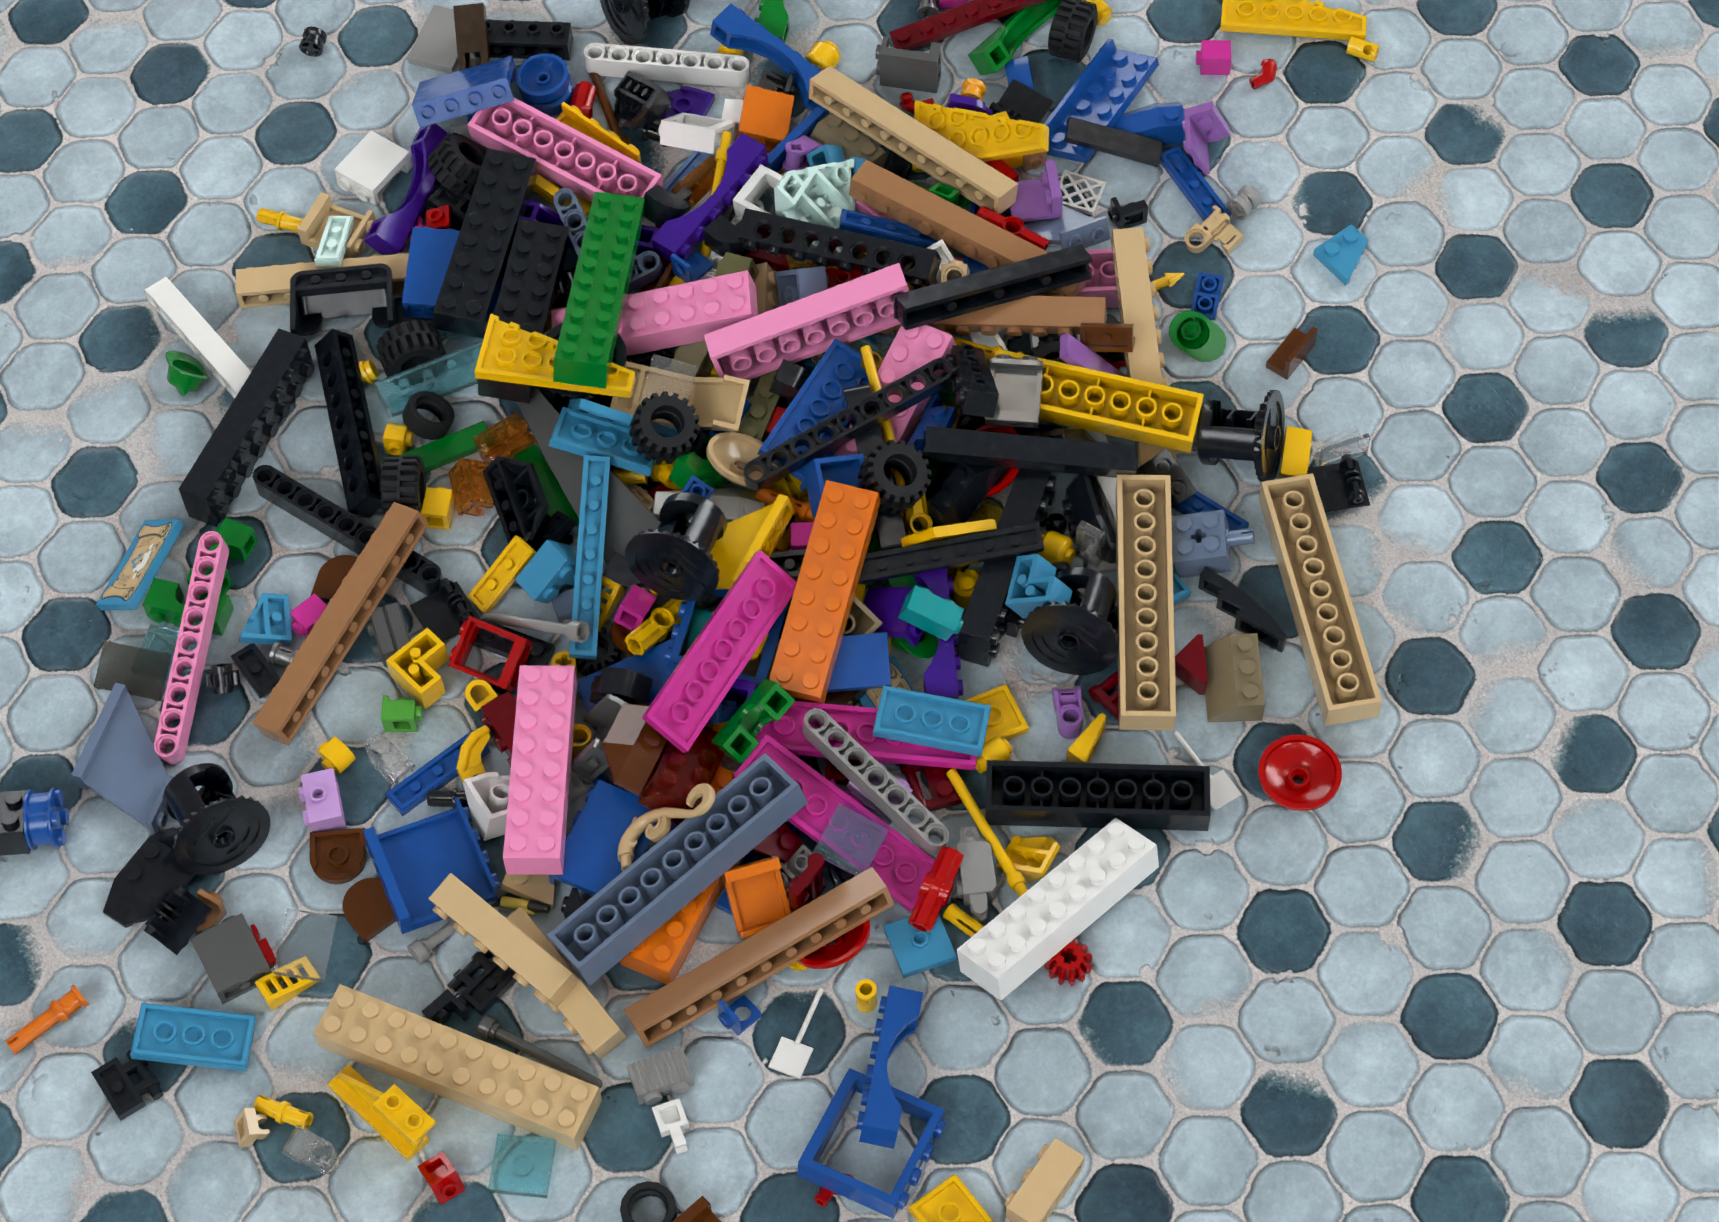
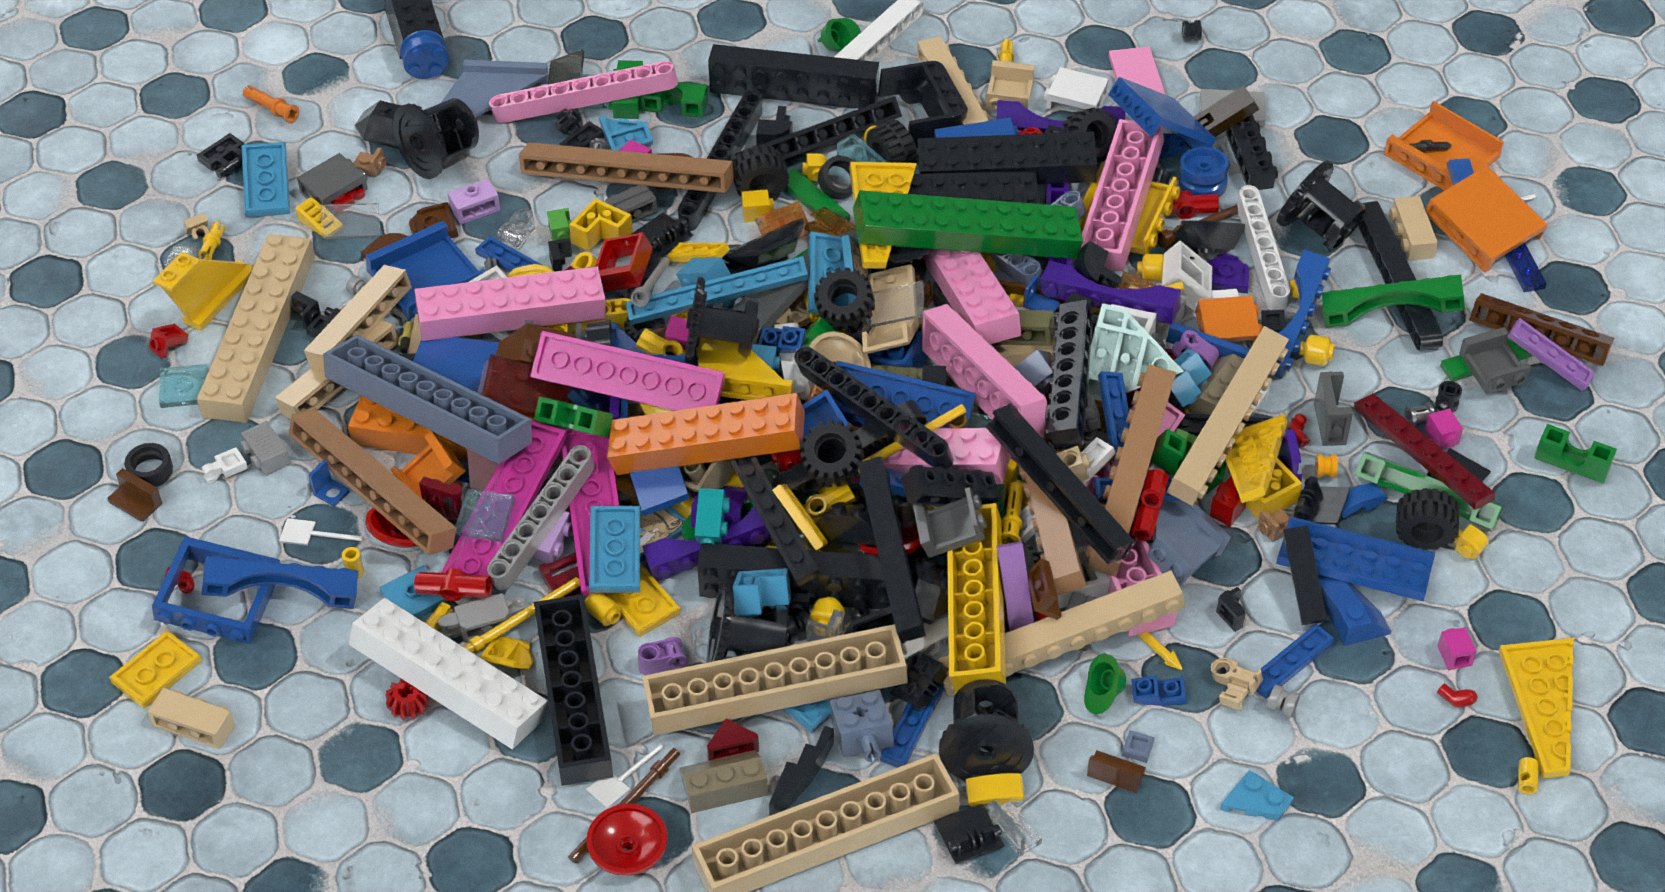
camera: 75 degrees right, 10 degrees down
tile [96,519,185,611] -> none
black hinge [144,885,212,955] -> none
light aqua tile [314,216,354,267] -> none
yellow plate [317,736,356,775] -> none
dark grey piece [477,1014,603,1089] -> none
tan plant [617,783,716,871] -> none
medium lavender bracket [1010,160,1063,222] -> none
white window [1059,170,1107,216] -> none
yellow slope [1067,713,1106,763] -> none
medium lavender bracket [1182,101,1231,175] -> none
none -> black bracket [548,238,572,272]
none -> reddish brown bar [568,748,680,863]
none -> black brick [756,106,793,145]
none -> bright pink tile [1108,47,1166,95]
none -> sand blue tile [1122,730,1155,763]
none -> yellow head [1137,254,1164,283]

